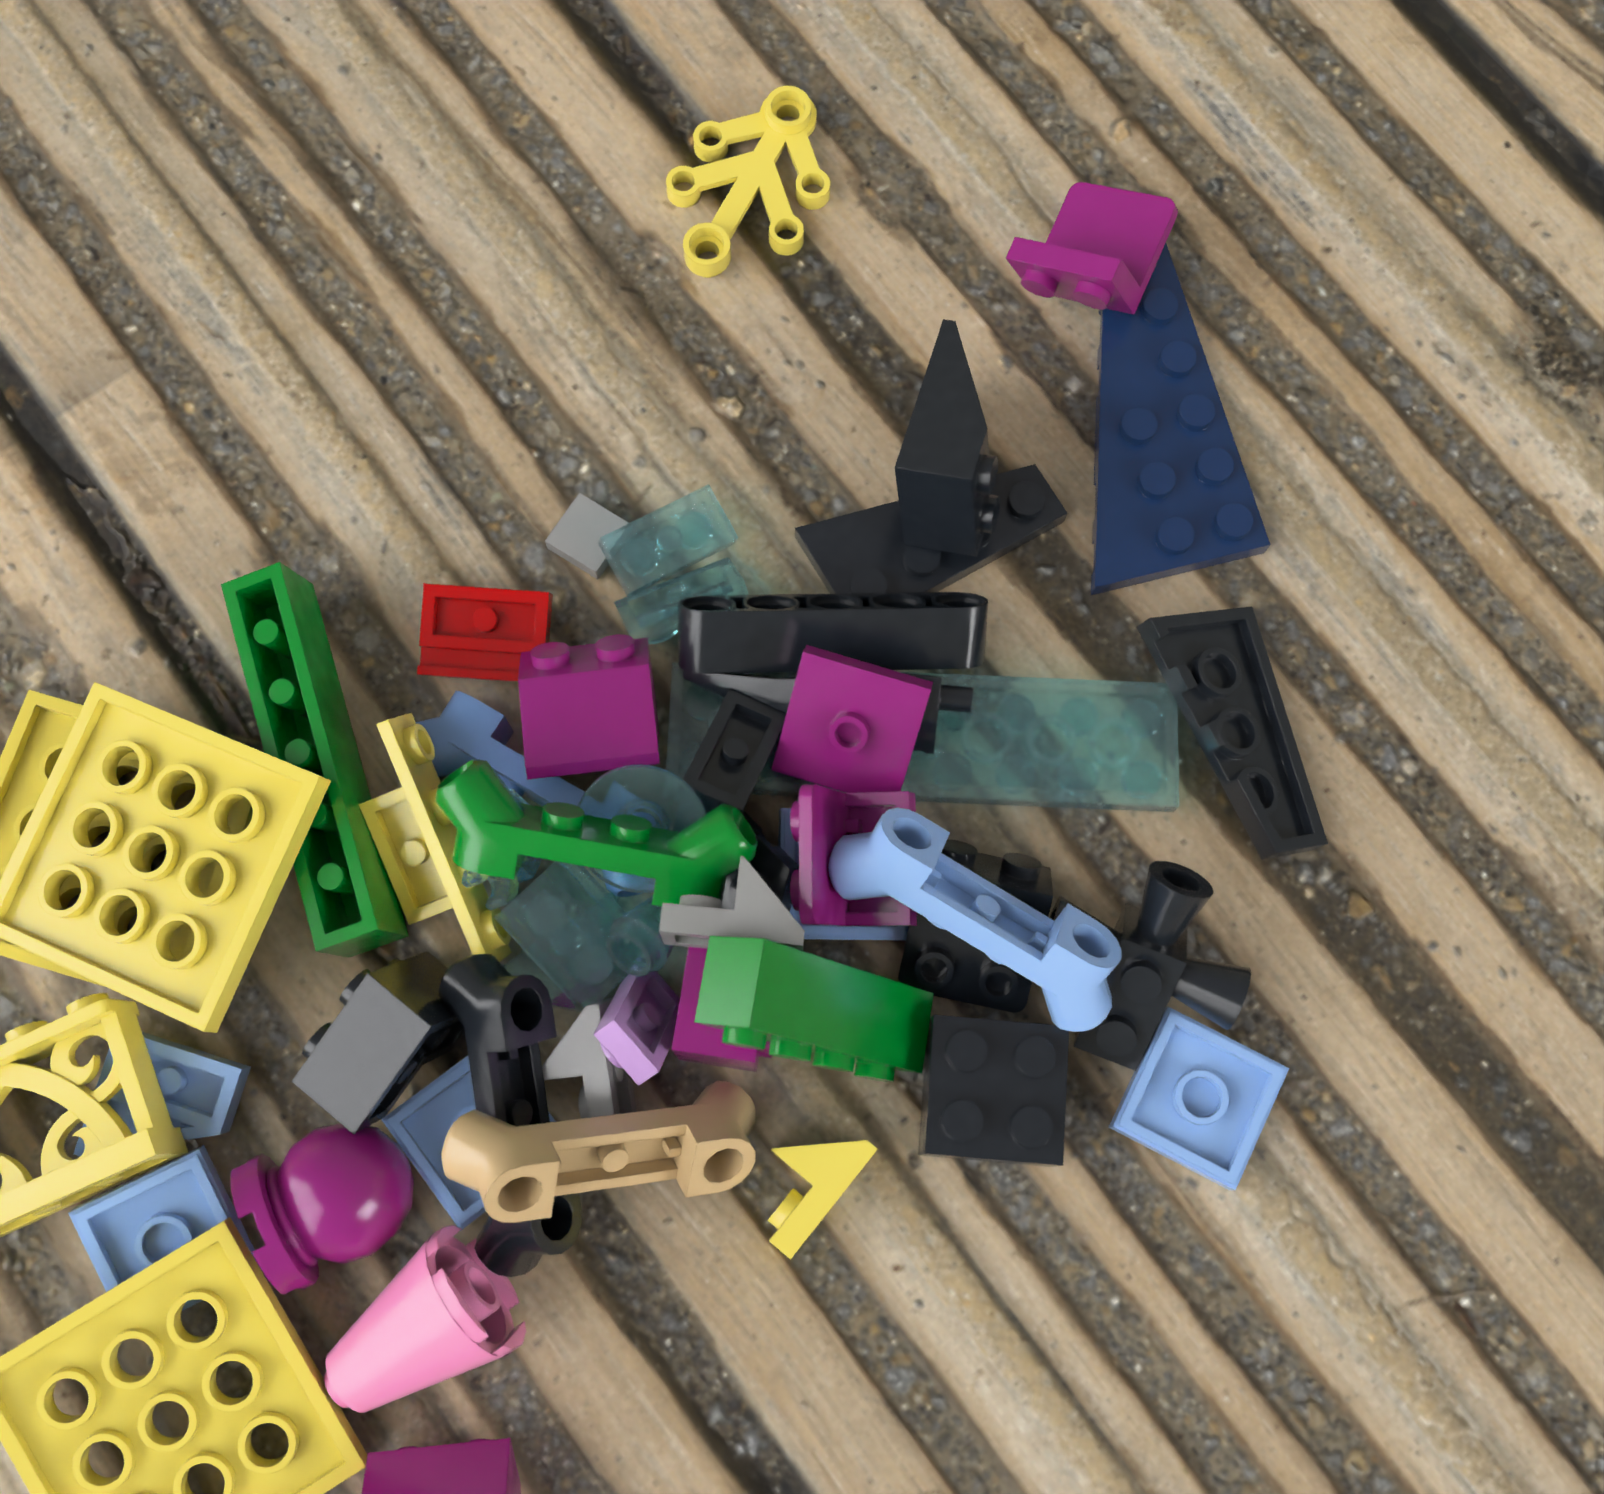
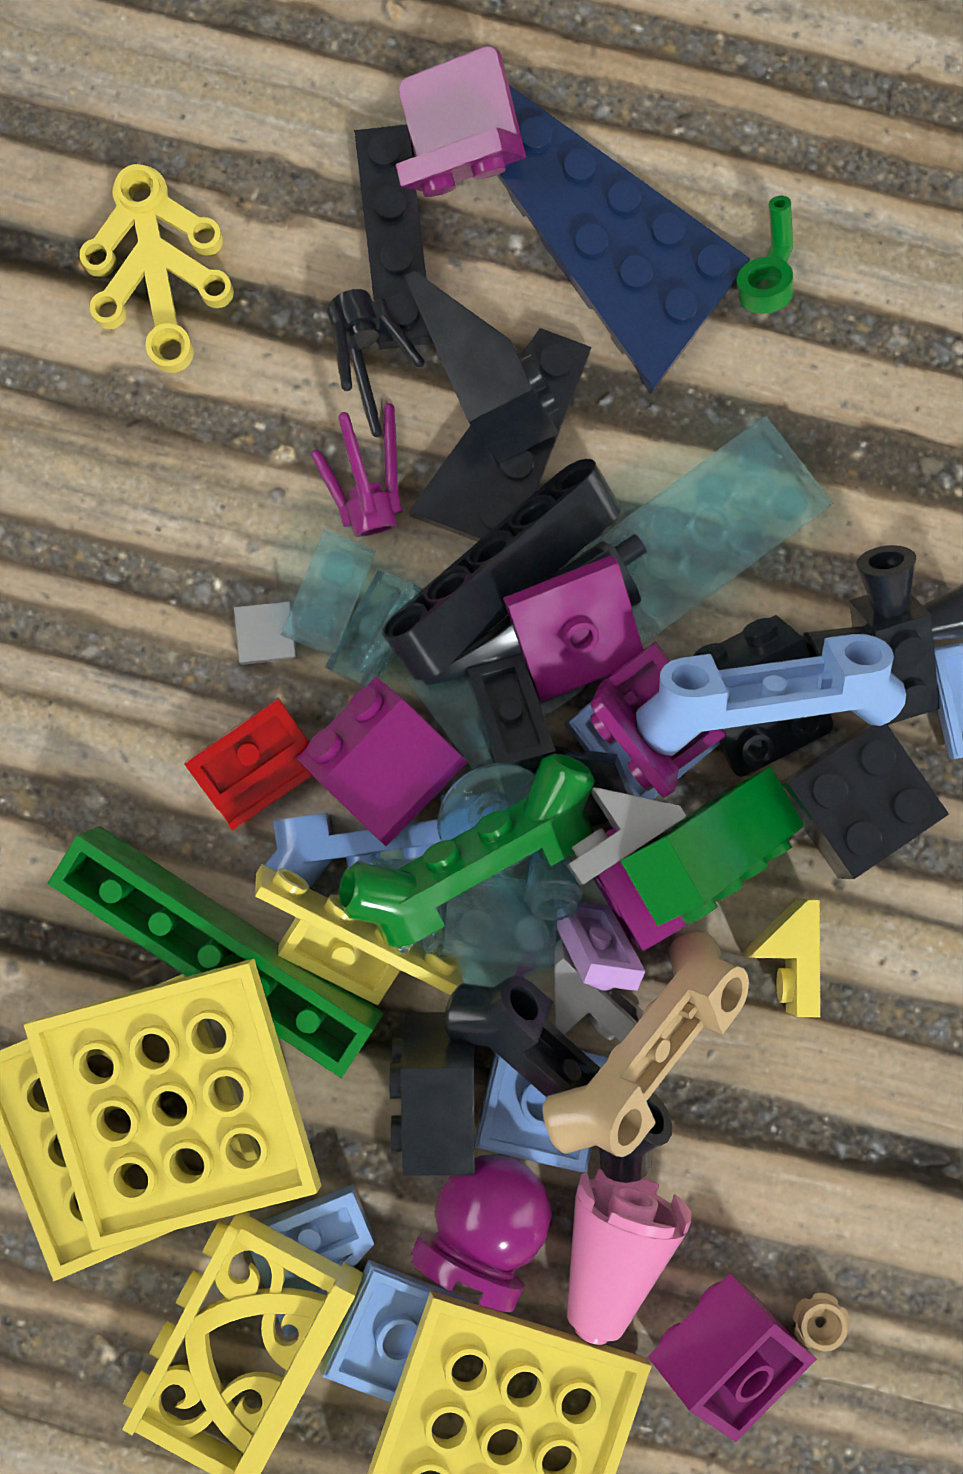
camera: 40 degrees left, 10 degrees up
black wing [1136,606,1328,860] -> none
none -> magenta plant [311,403,403,537]
none -> black plant [327,289,425,437]
none -> black plate [354,124,434,350]
none -> green plate [737,195,794,314]

